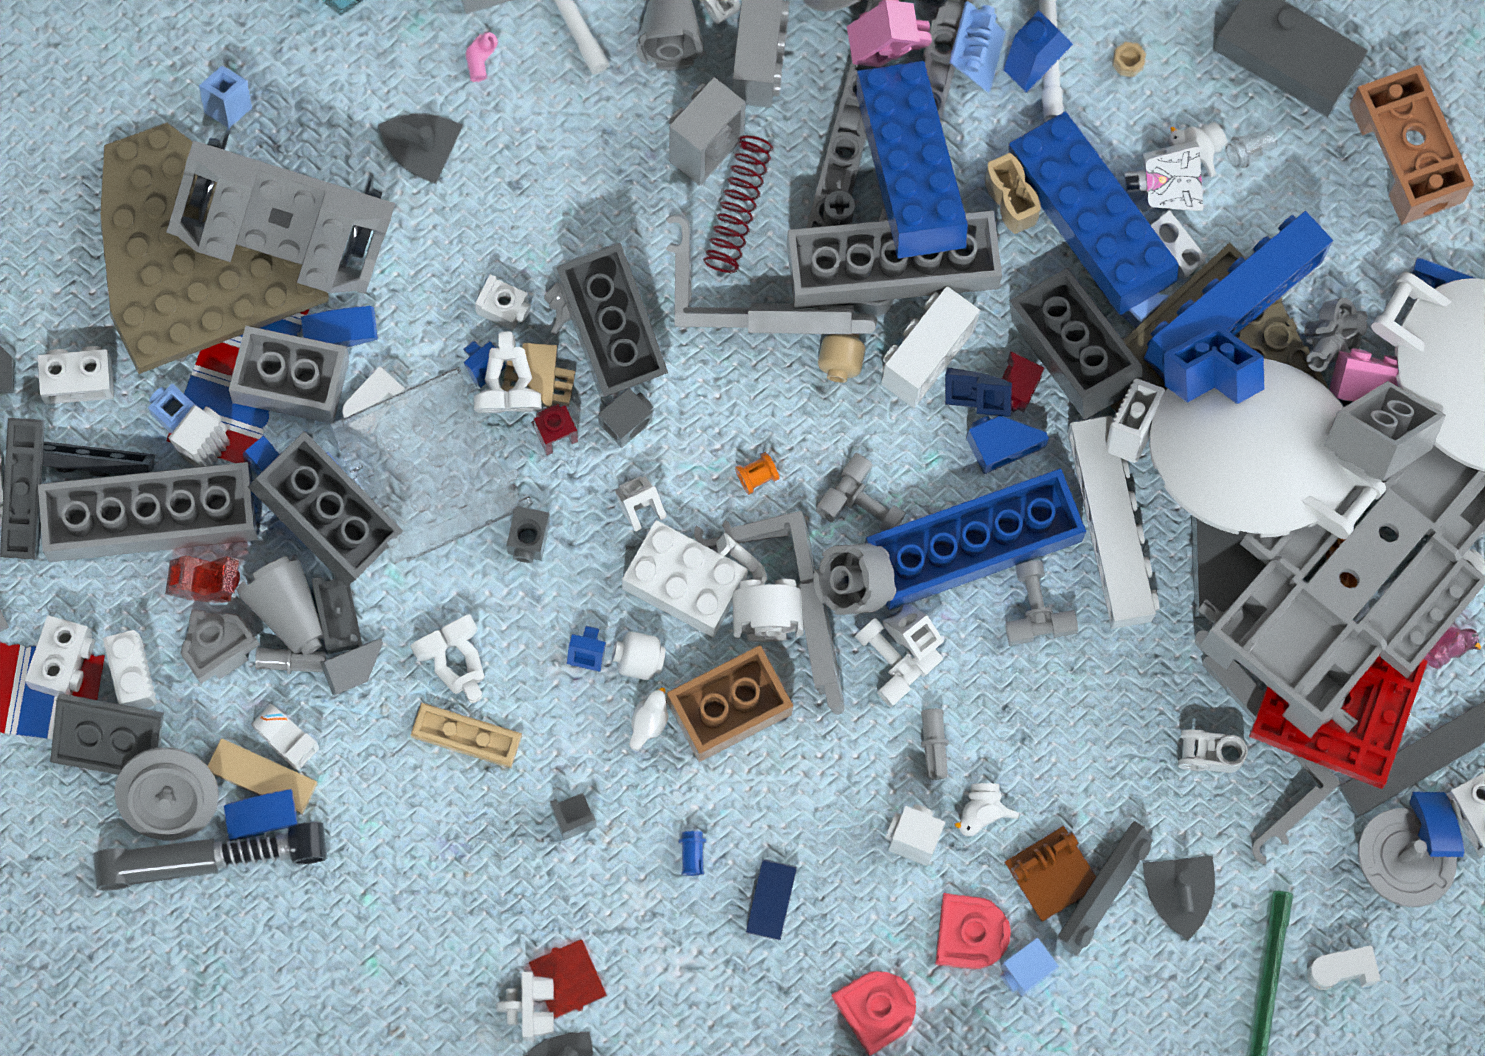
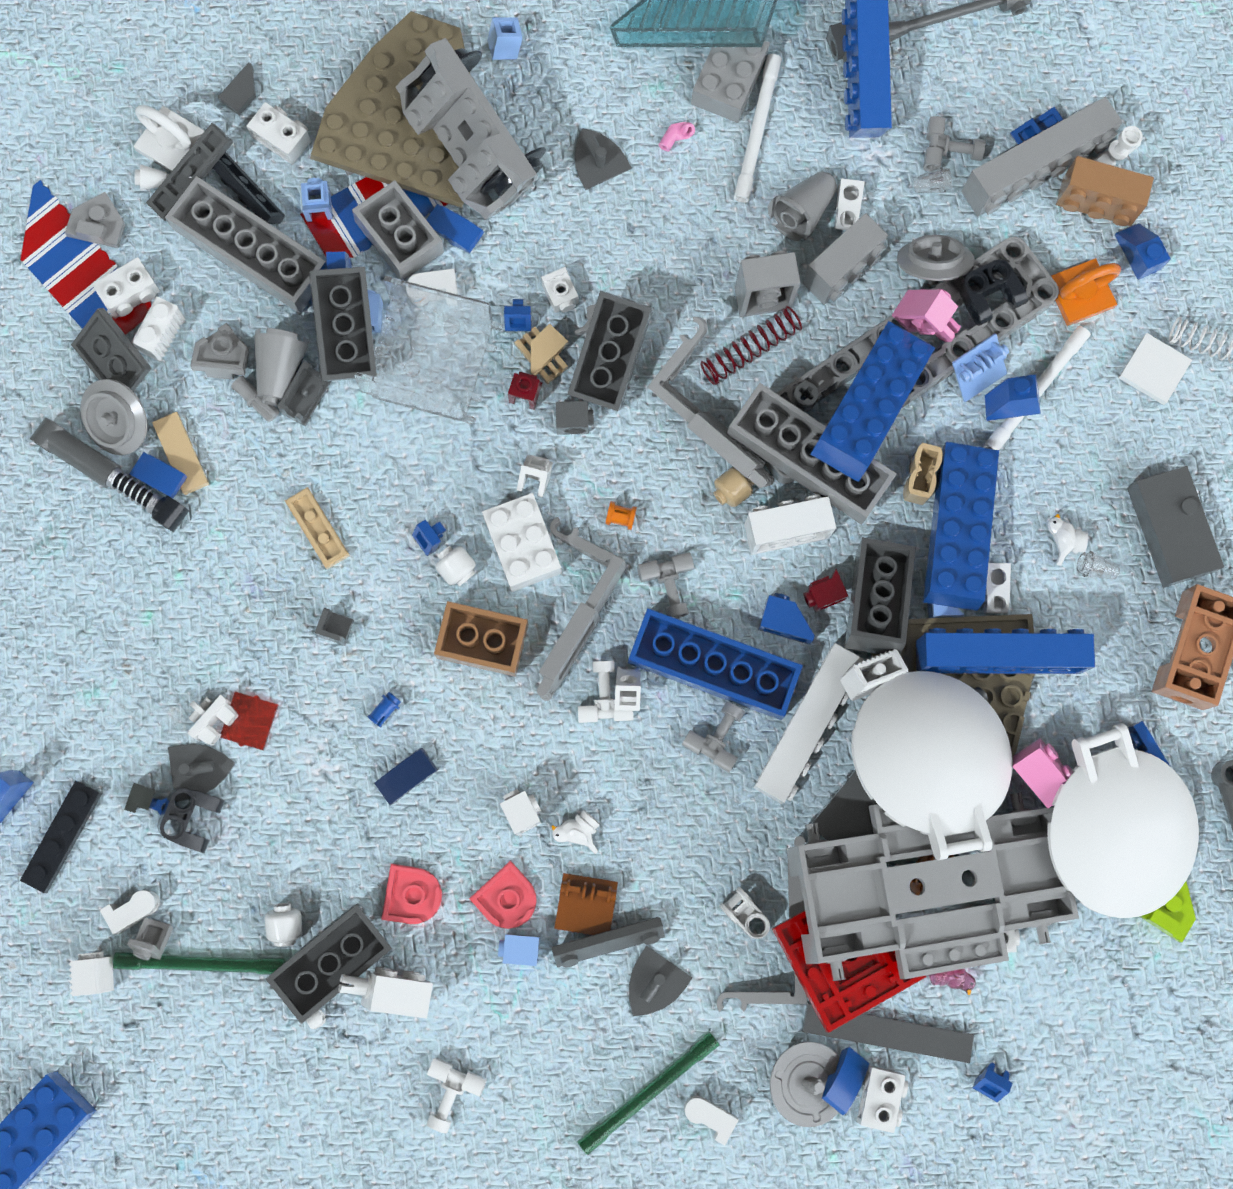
camera: 40 degrees right, 5 degrees up
clear red brick [165,555,240,603] -> none
white brick [169,405,230,468] -> none
white leg [251,704,319,772] -> none
tile [320,638,383,695] -> none
white piece [410,614,485,703] -> none
white piece [474,331,541,413] -> none
dark grey brick [506,506,550,563] -> none
white animal [629,687,669,751] -> none
white piece [716,533,767,585] -> none
white brick [732,579,804,642] -> none
light grey brick [813,543,896,615] -> none
light grey axle [921,708,949,780] -> none
dark blue slope [945,368,1012,417] -> none
tan tile [1112,42,1146,77] -> none
white torso [1124,141,1203,211] -> none
blue brick [1164,324,1264,404] -> none
light grey pin [1304,298,1368,371] -> none
light grey brick [1324,381,1446,481] -> none

